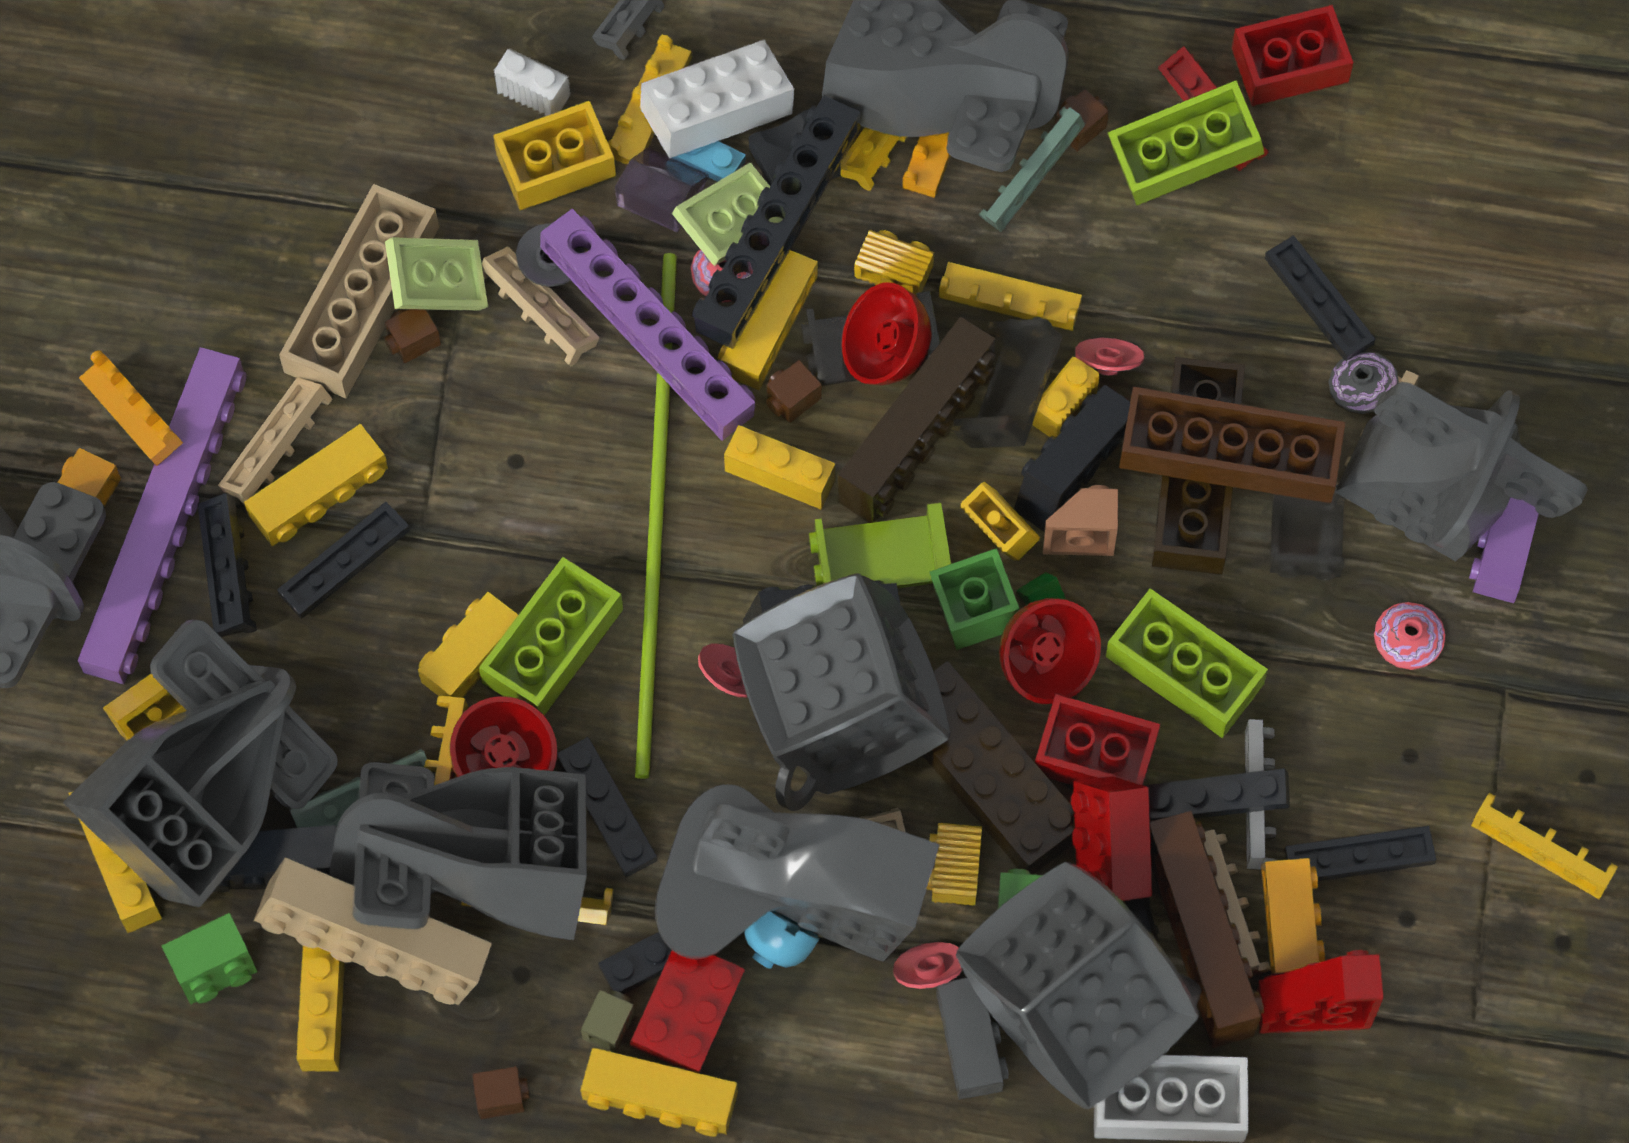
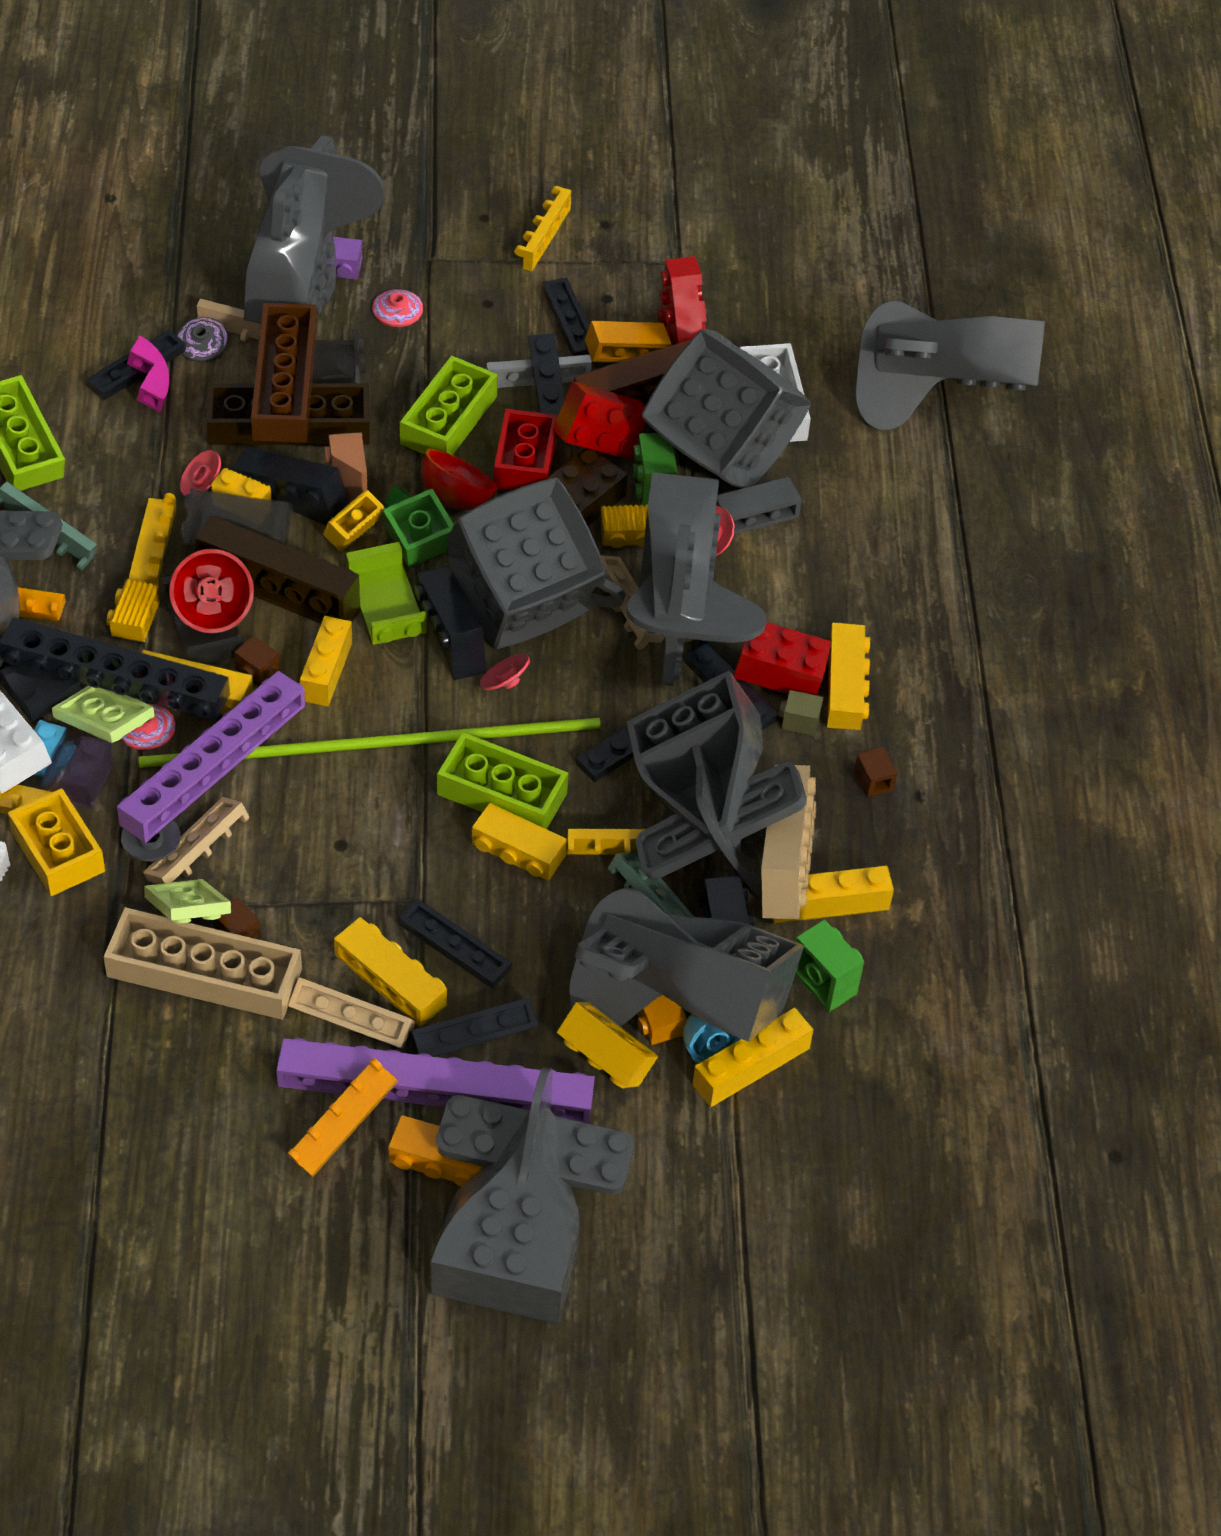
camera: 105 degrees left, 15 degrees down
red piece [449,696,557,777] -> none
none -> dark pink brick [127,336,169,412]

